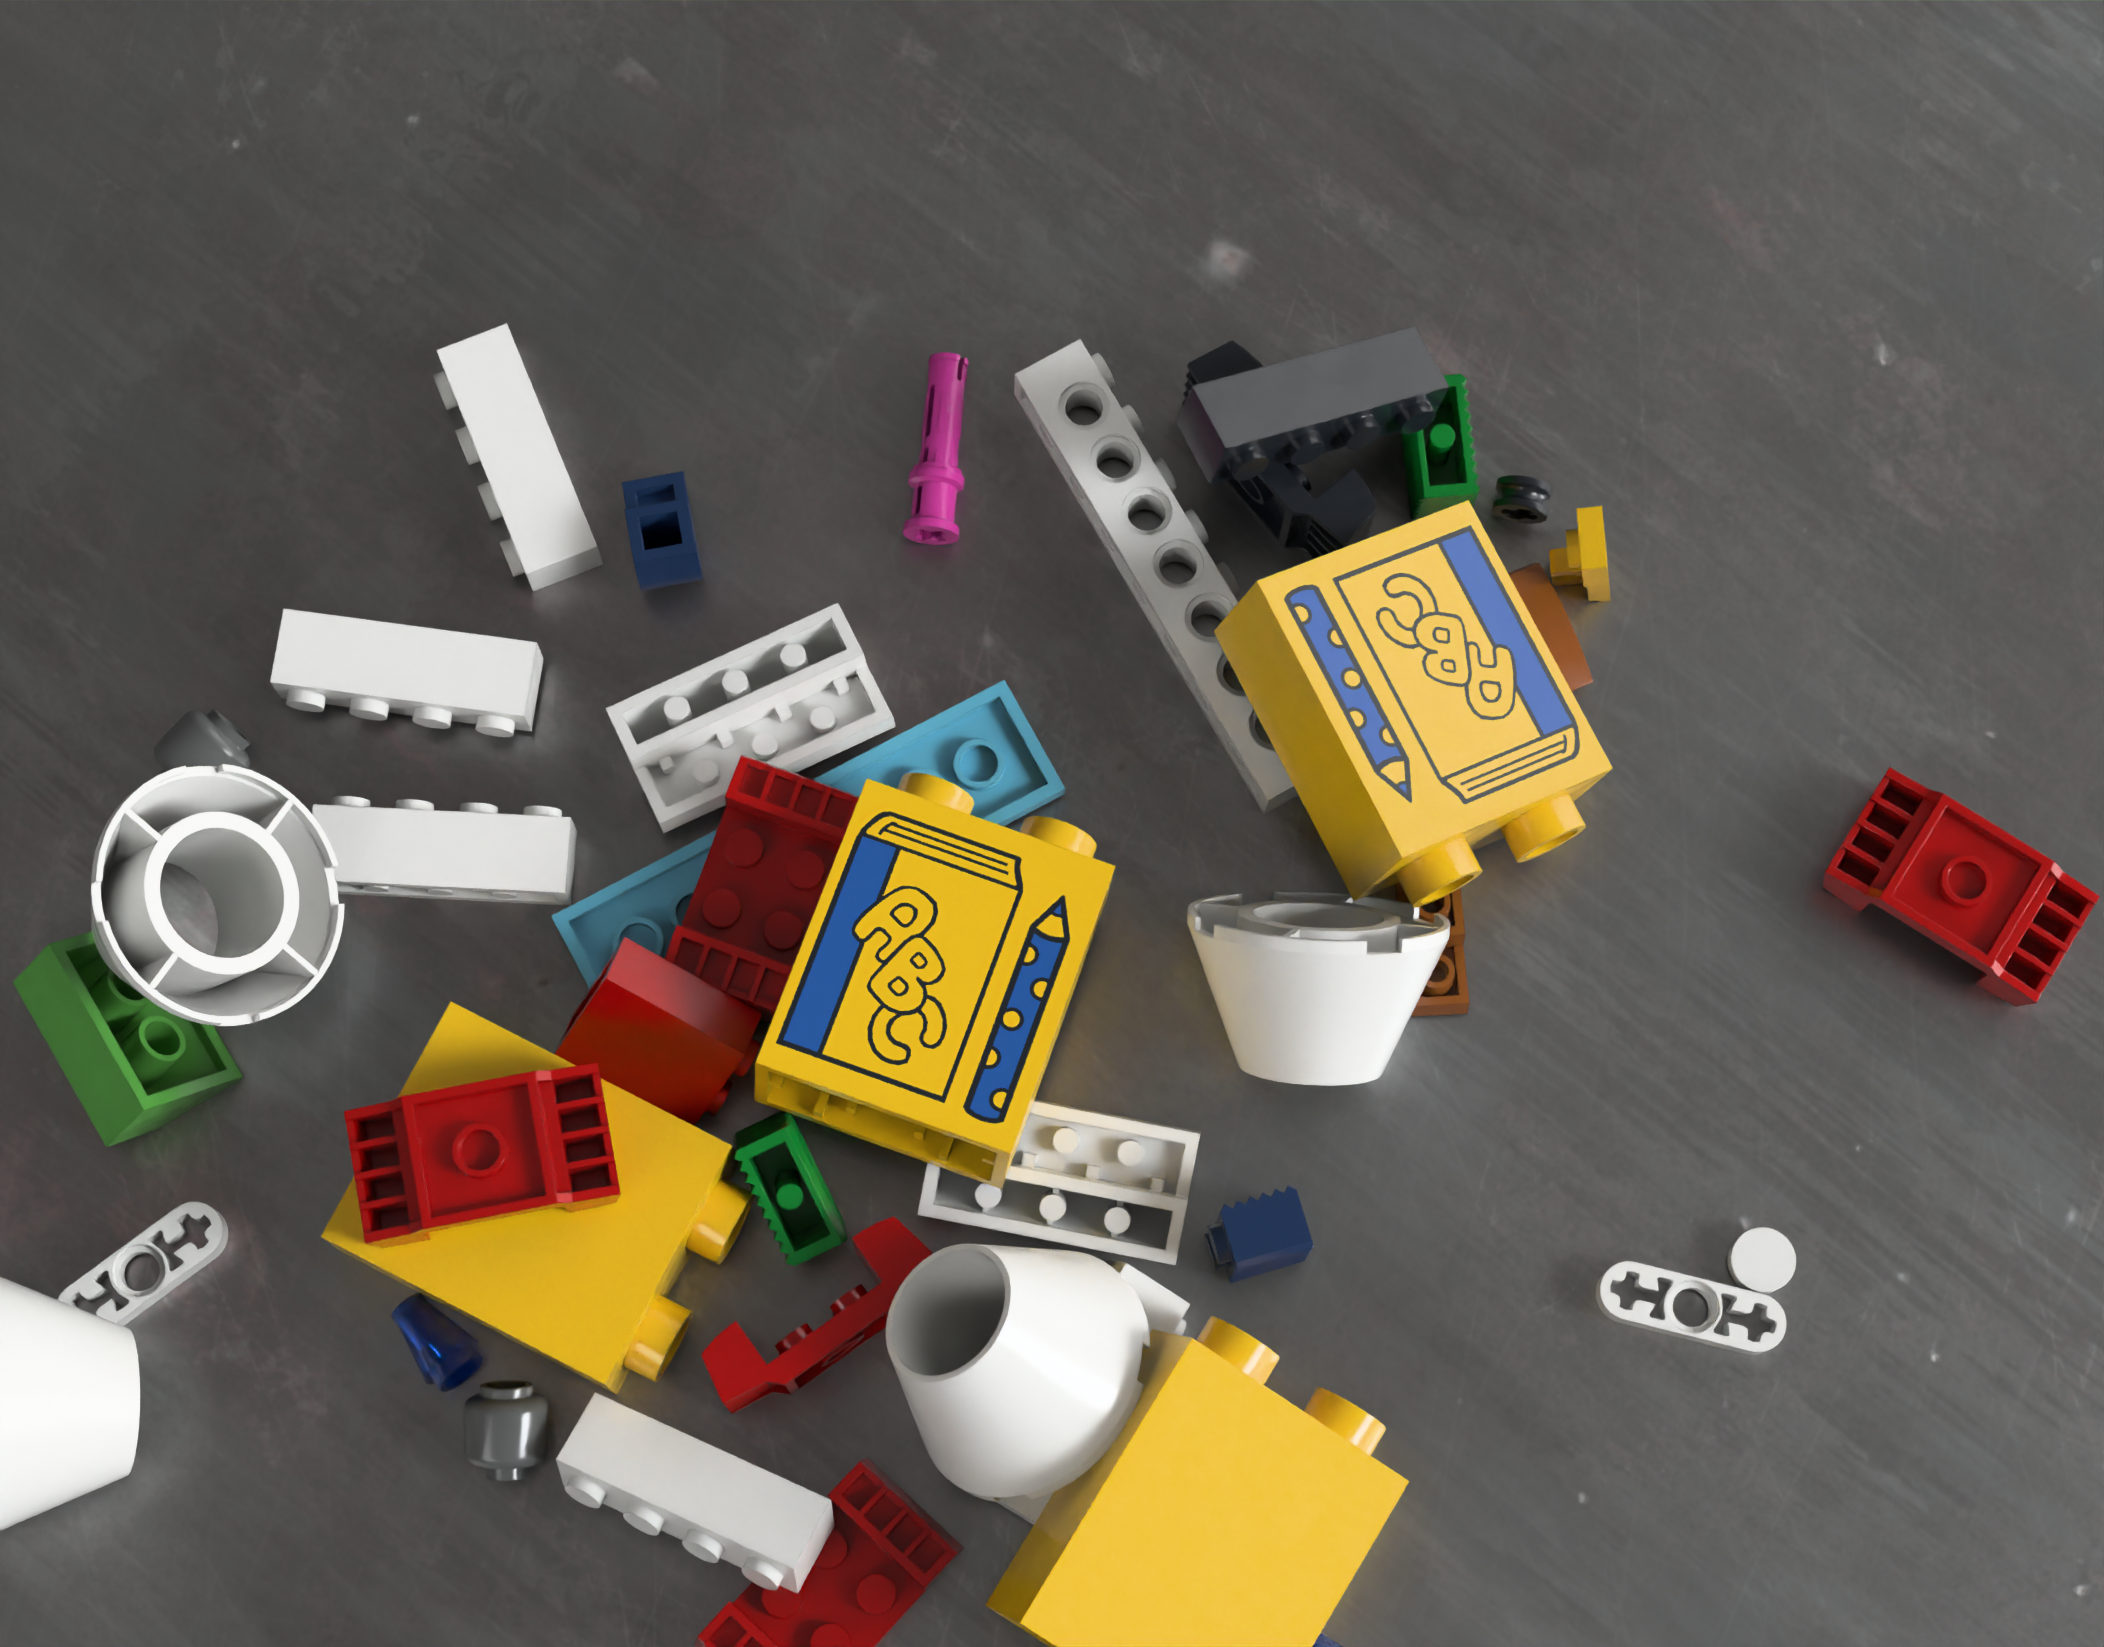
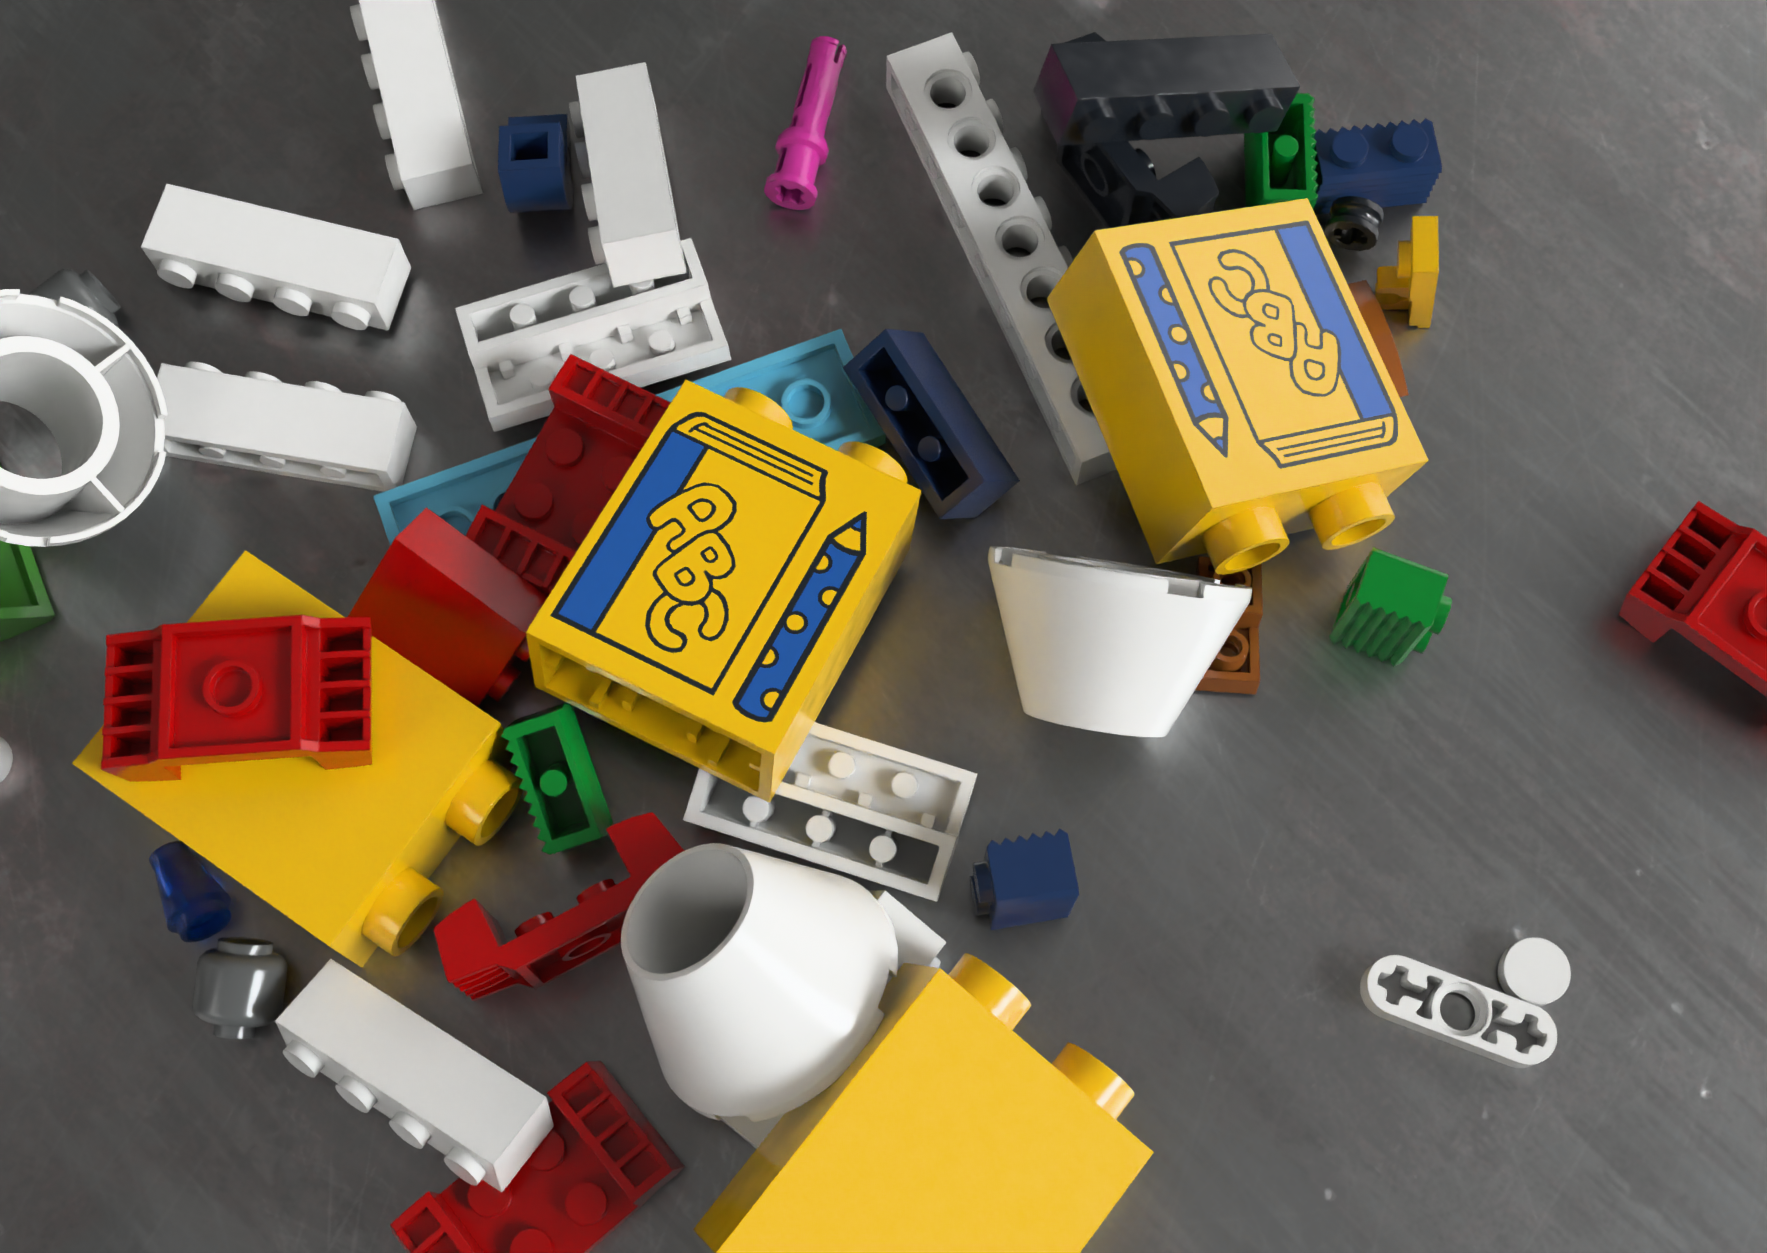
camera: 10 degrees right, 5 degrees down
none -> white brick [569,62,686,287]
none -> dark blue brick [843,329,1020,519]
none -> dark blue brick [1313,118,1442,215]
none -> green brick [1329,547,1453,667]

